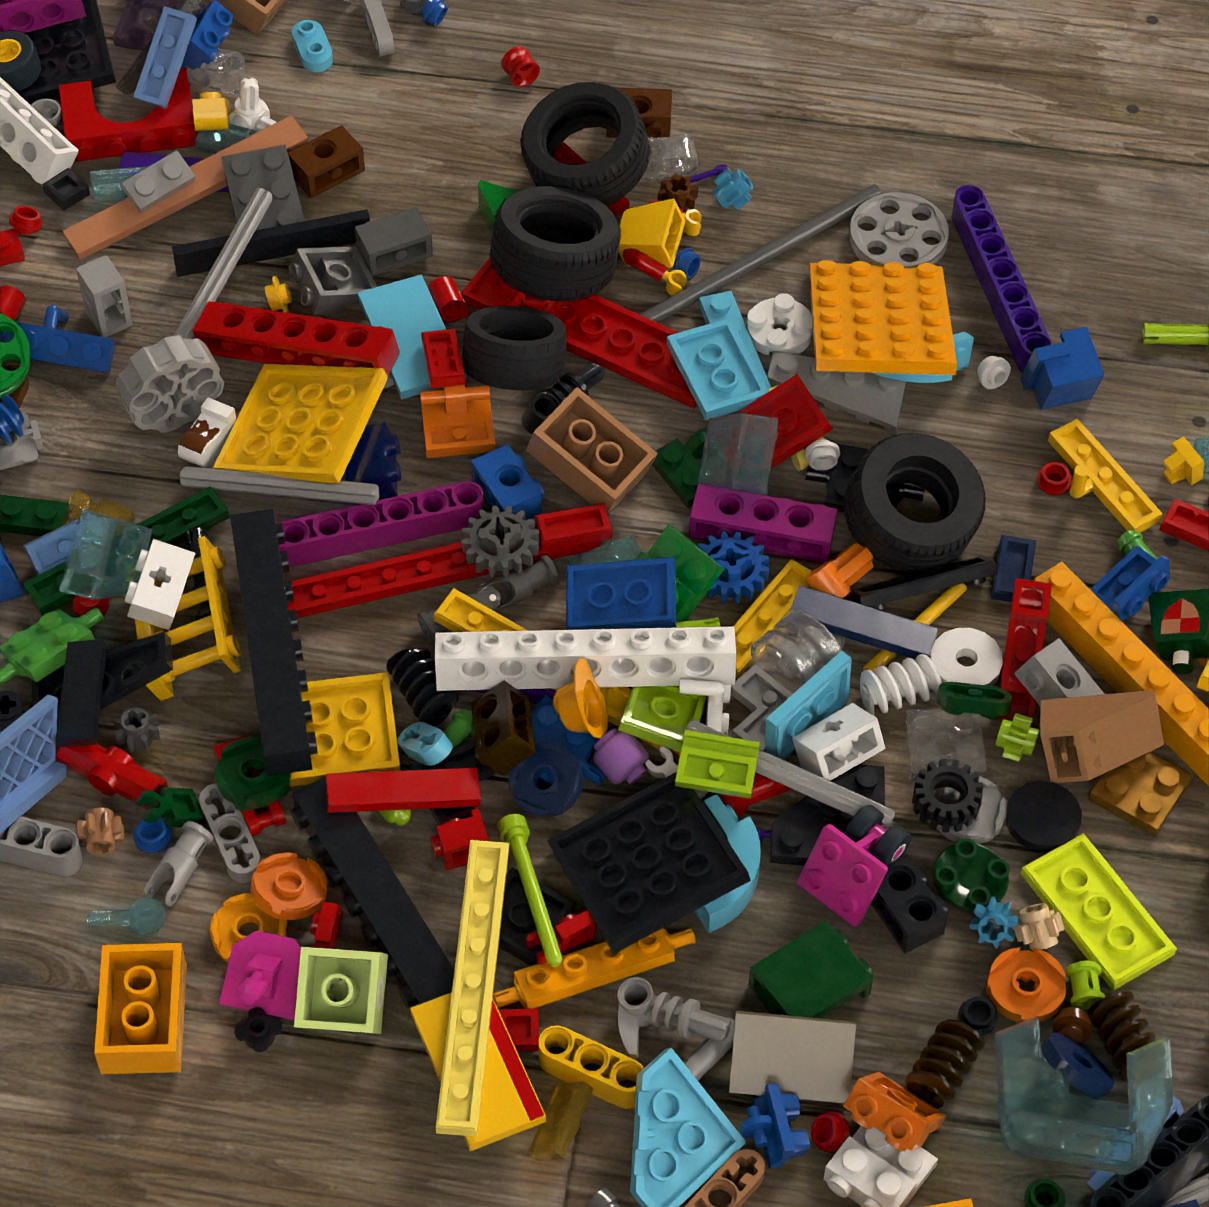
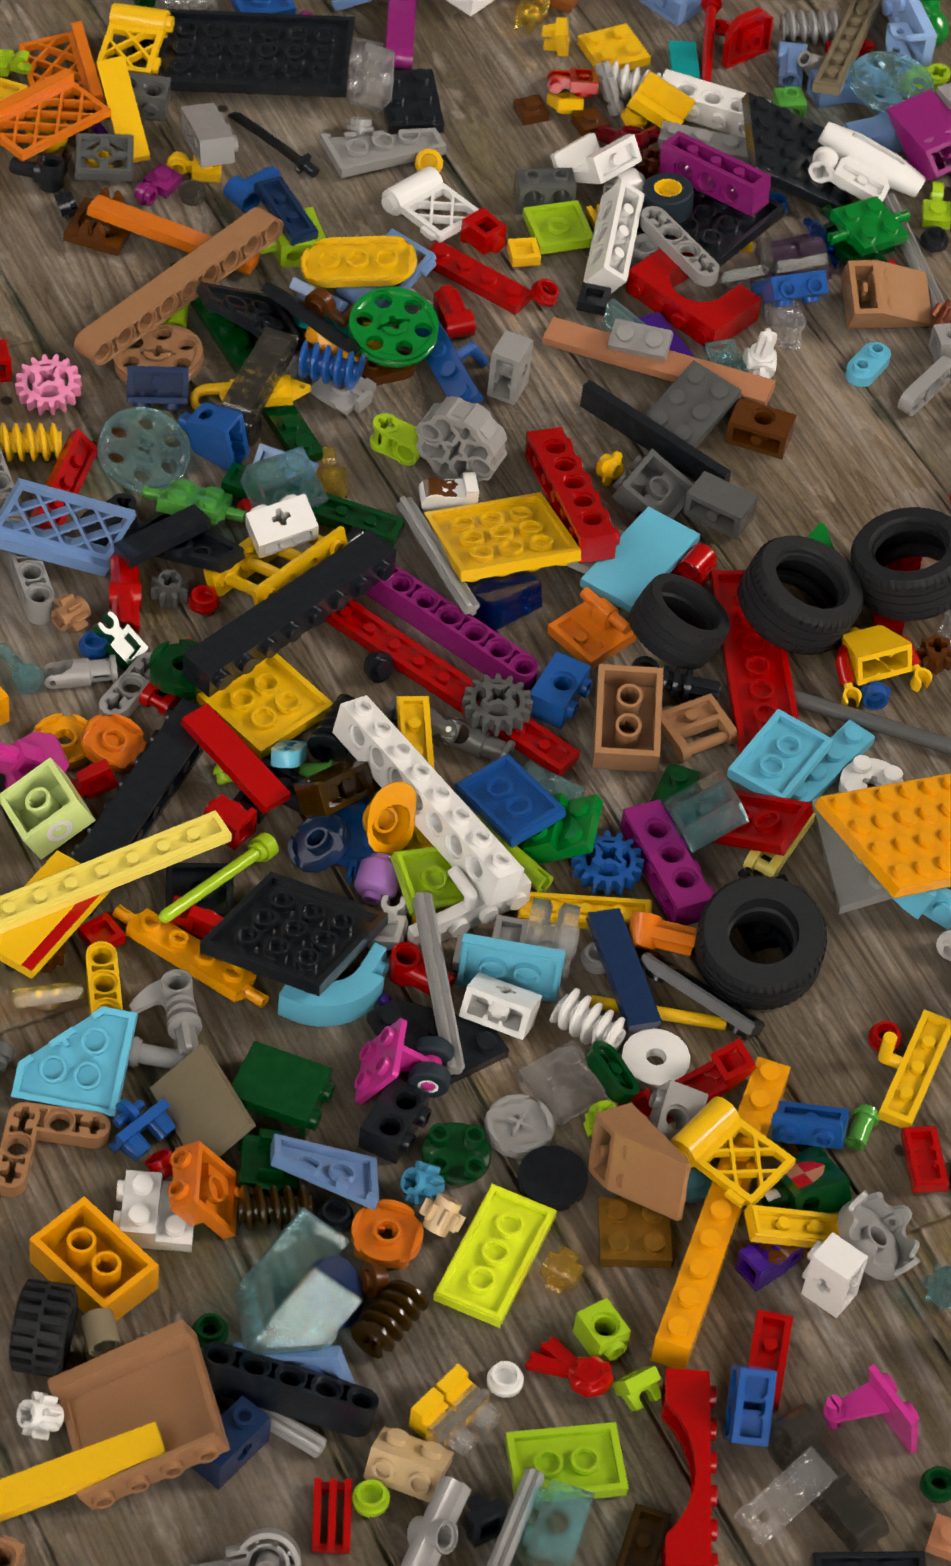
camera: 50 degrees right, 5 degrees down
medium blue plate [133,6,197,109] -> none
light grey axle [173,188,272,340] -> none
yellow plate [192,92,230,131] -> none
red plate [421,329,465,389] -> none
red tile [535,503,612,551] -> none
lime plate [675,730,760,799] -> none
white plate [805,439,840,470] -> none
black tyre [912,759,983,833] -> none
dark blue tile [991,535,1036,602] -> none
lime bush [1065,960,1105,1012] -> none
none -> red plate [188,585,219,615]
none -> dark green piece [236,1128,300,1195]
none -> medium blue wing [270,1133,379,1210]
none -> black plate [363,651,394,683]
none -> lime piece [369,413,421,466]
none -> clear yellow gear [540,1247,585,1294]
none -> light grey beam [640,206,720,287]
none -> medium nougat plate [661,693,737,762]
none -> yellow piece [670,1096,796,1208]

